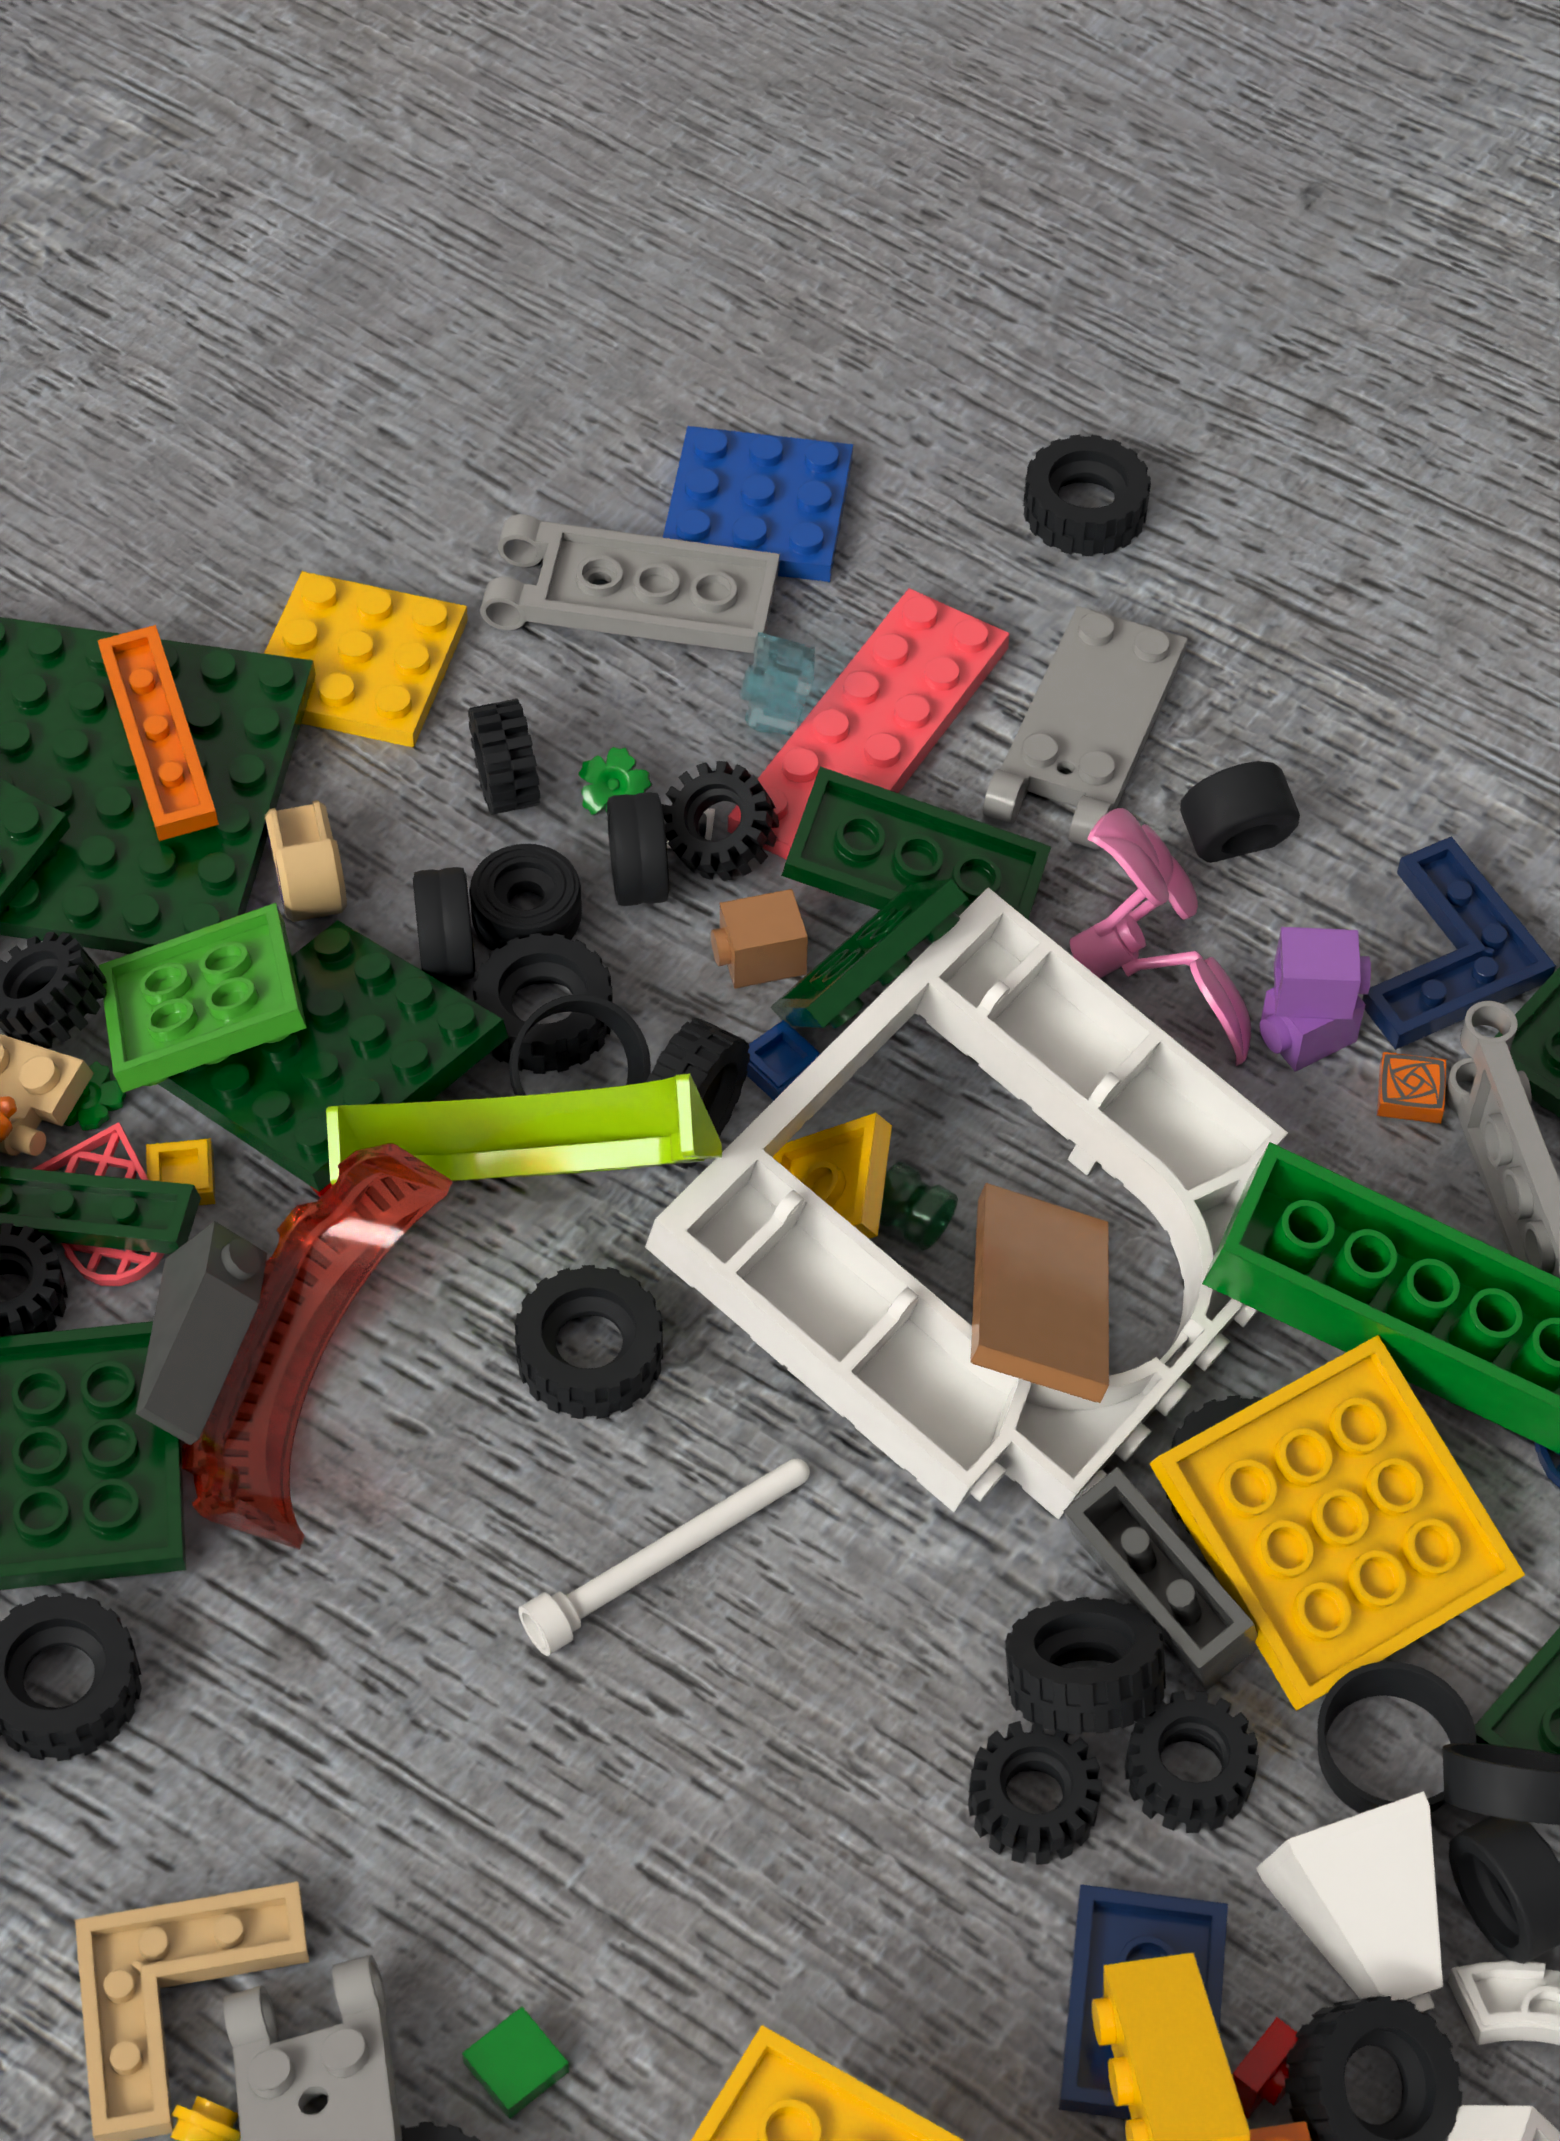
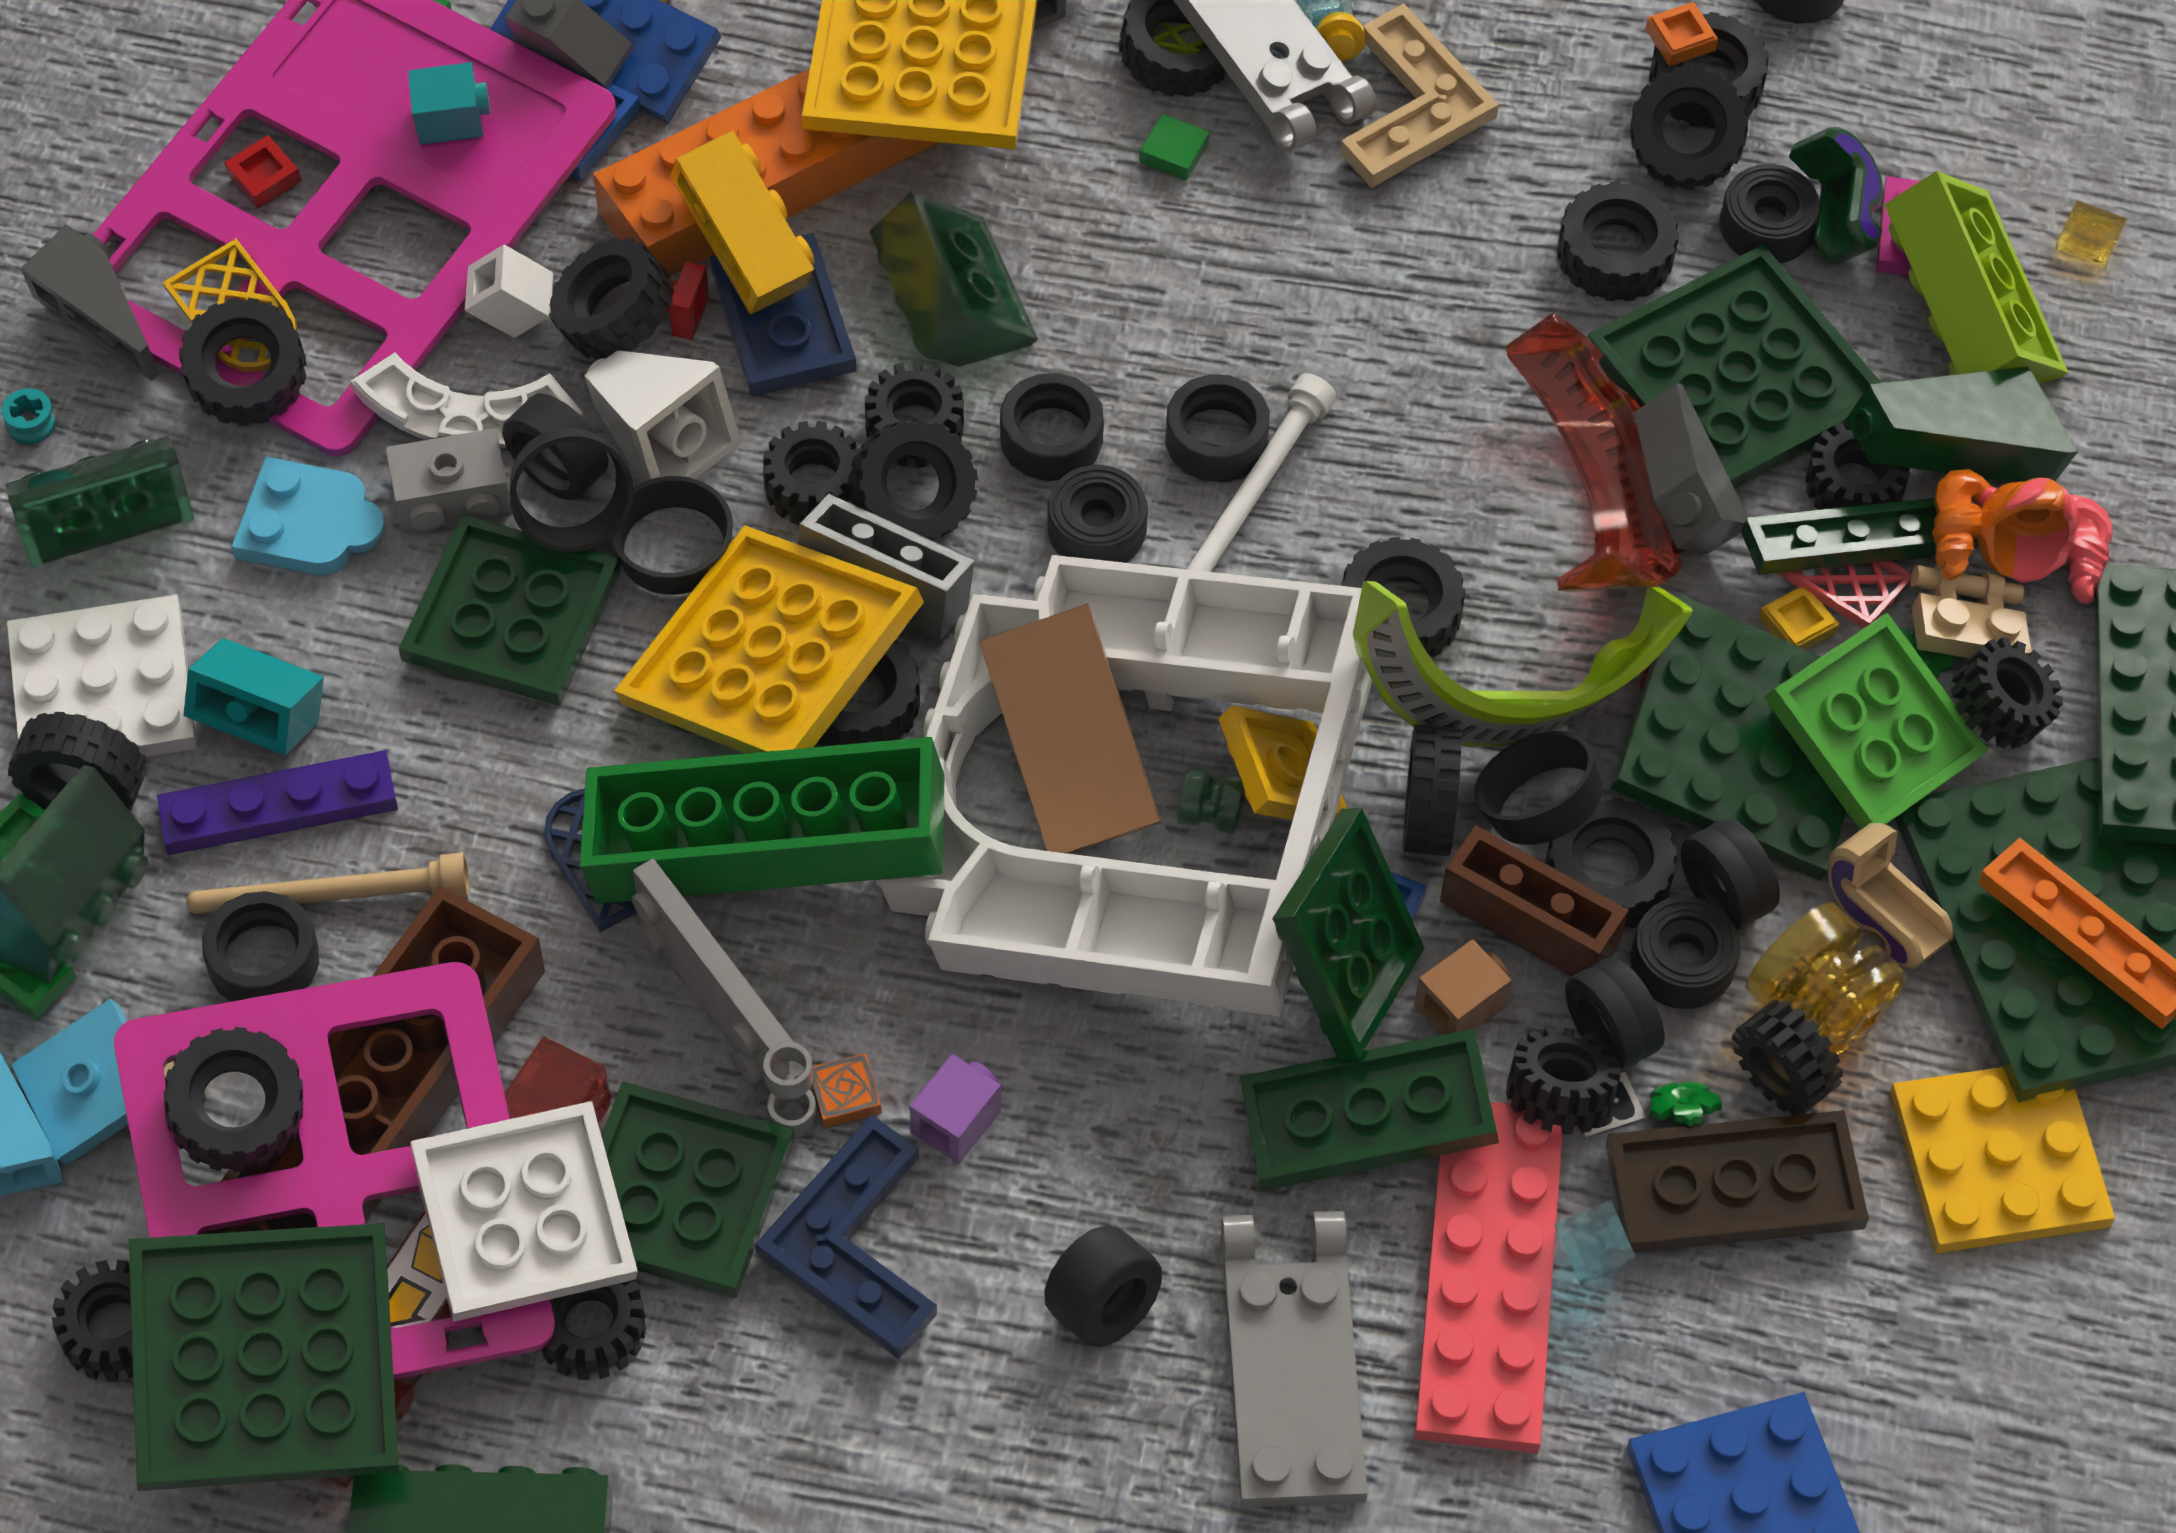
camera: 155 degrees right, 5 degrees up
light grey hinge [480,514,780,654] -> none
bright pink plant [1069,808,1251,1066] -> none
medium lavender brick [1274,927,1371,1019] -> none
none -> clear green slope [869,191,1038,367]
none -> black tyre [1000,373,1104,481]
none -> black tyre [1047,465,1148,563]
none -> black tyre [1165,374,1270,482]
none -> reddish brown brick [1440,825,1629,976]
none -> dark brown plate [1605,1110,1869,1253]
none -> clear yellow wheel [1745,902,1907,1054]

